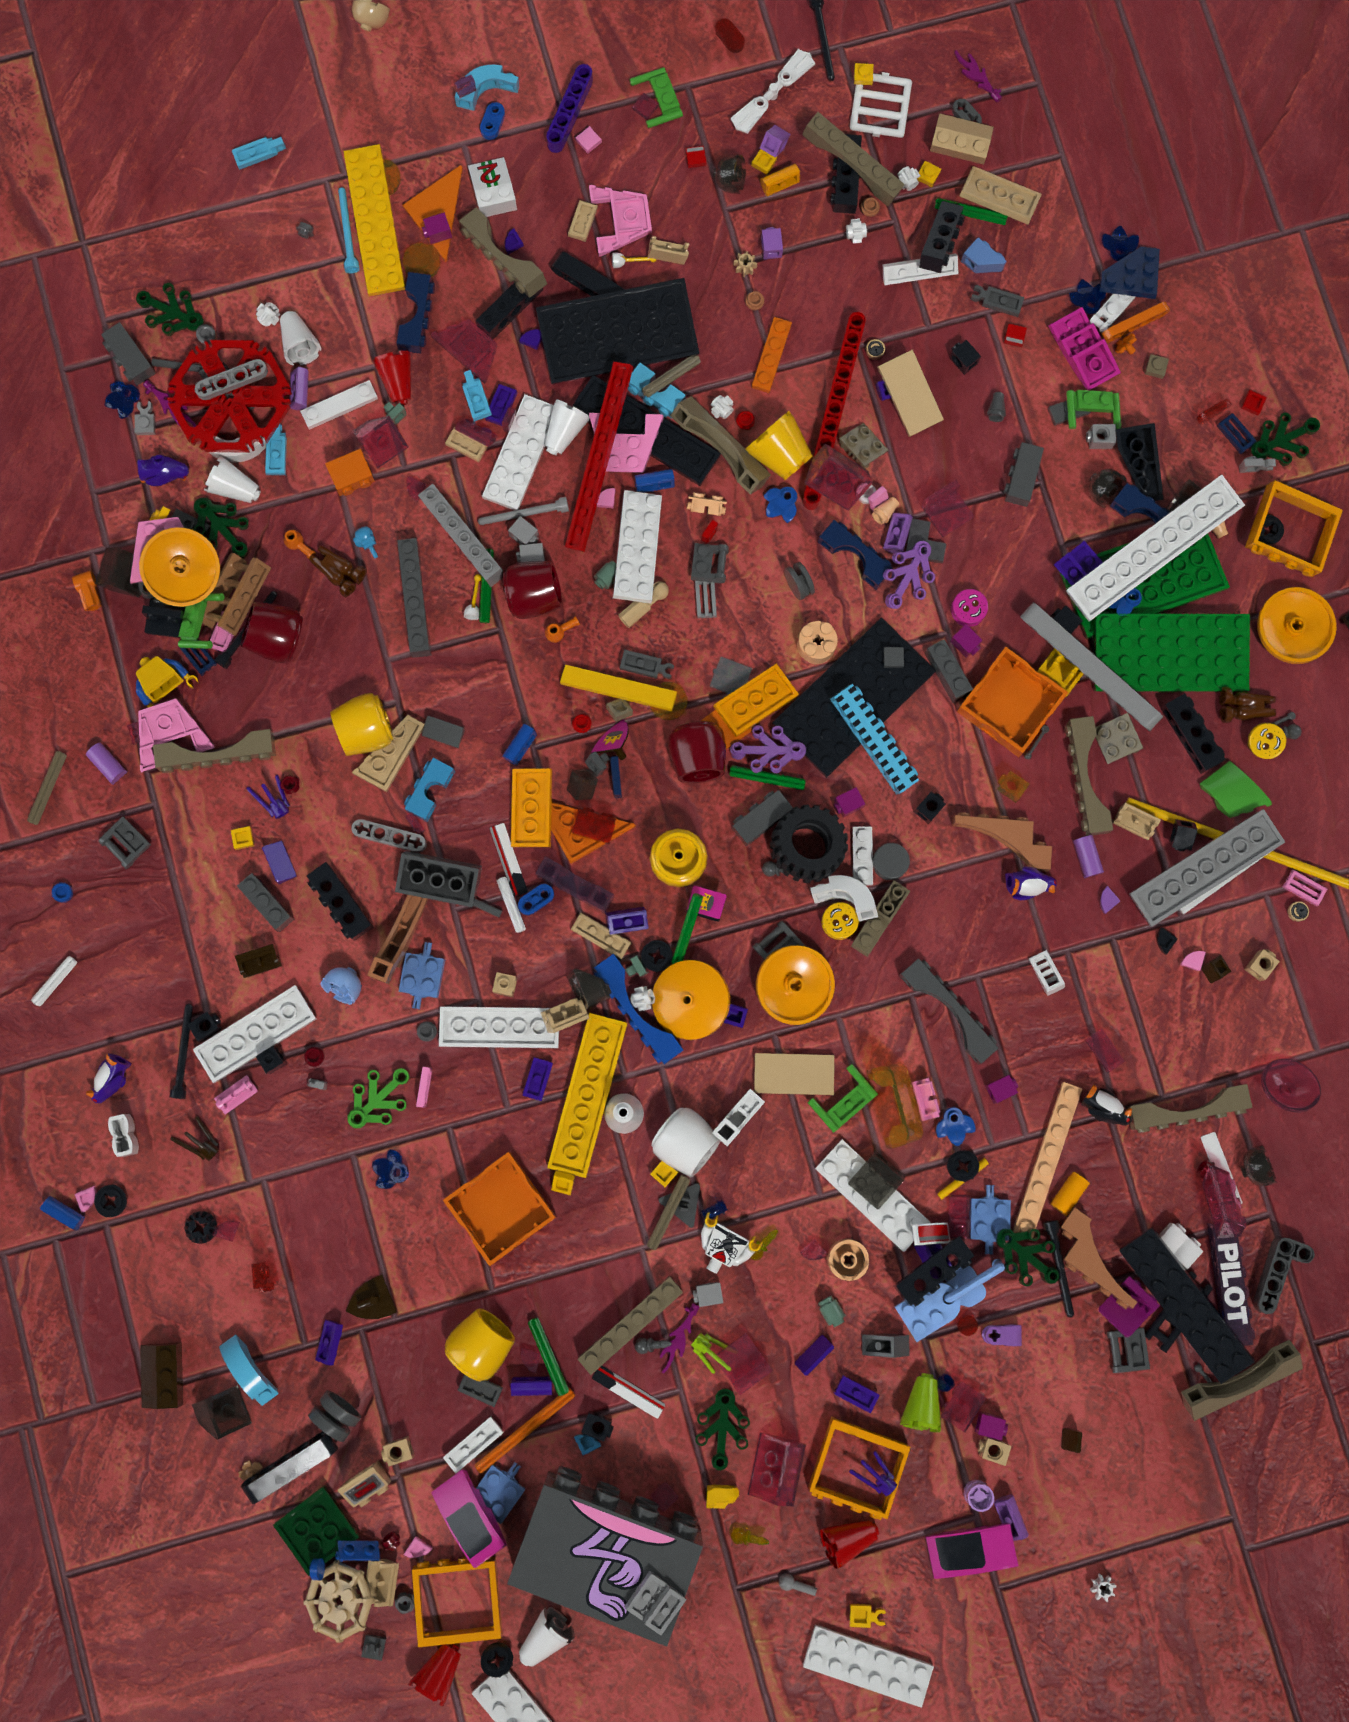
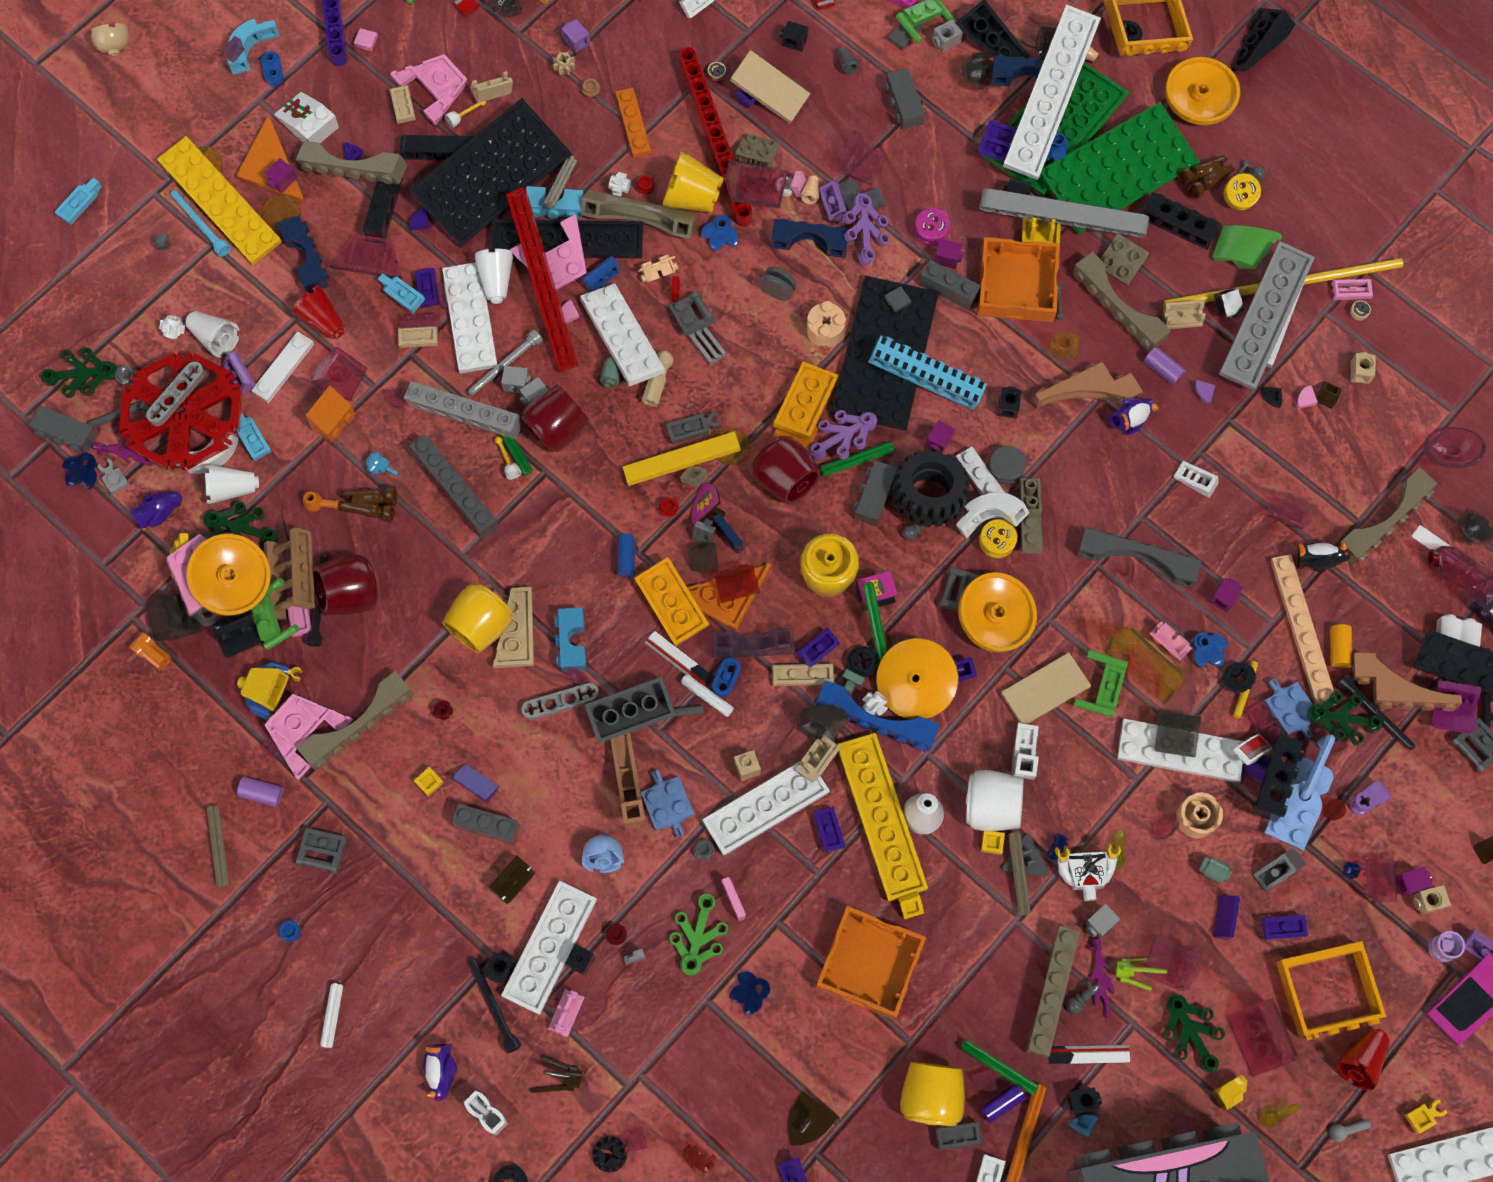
camera: 30 degrees left, 10 degrees down
dark blue tile [179,640,217,676] -> none
dark purple plant [246,775,290,819] -> none
black brick [306,862,374,941] -> none
sand green tile [384,402,407,428] -> none
dark grey slope [422,716,465,749] -> none
orange bar [545,616,580,643] -> none
clear light blue piece [710,657,752,694] -> none
dark purple plant [849,1451,897,1496] -> none
lime cone [900,1373,941,1433] -> none

